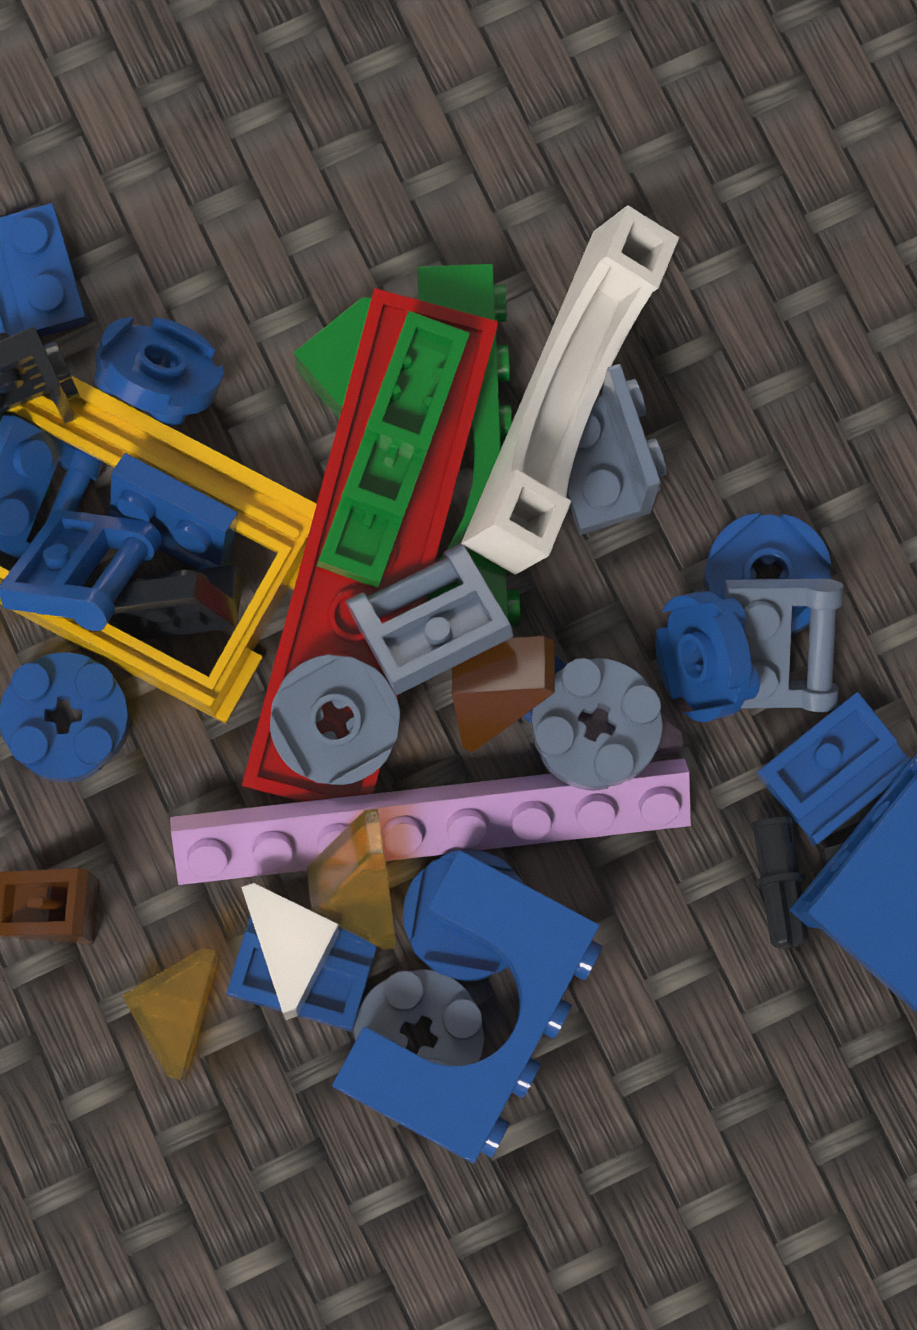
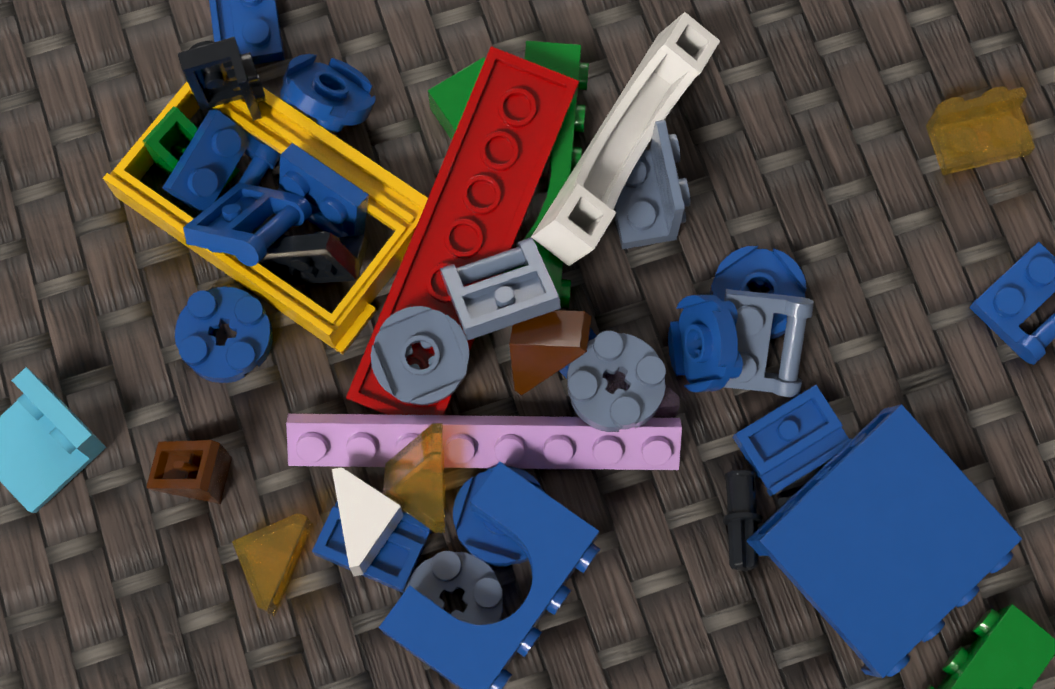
camera: 10 degrees right, 5 degrees down
green slope [317,311,470,588] -> none

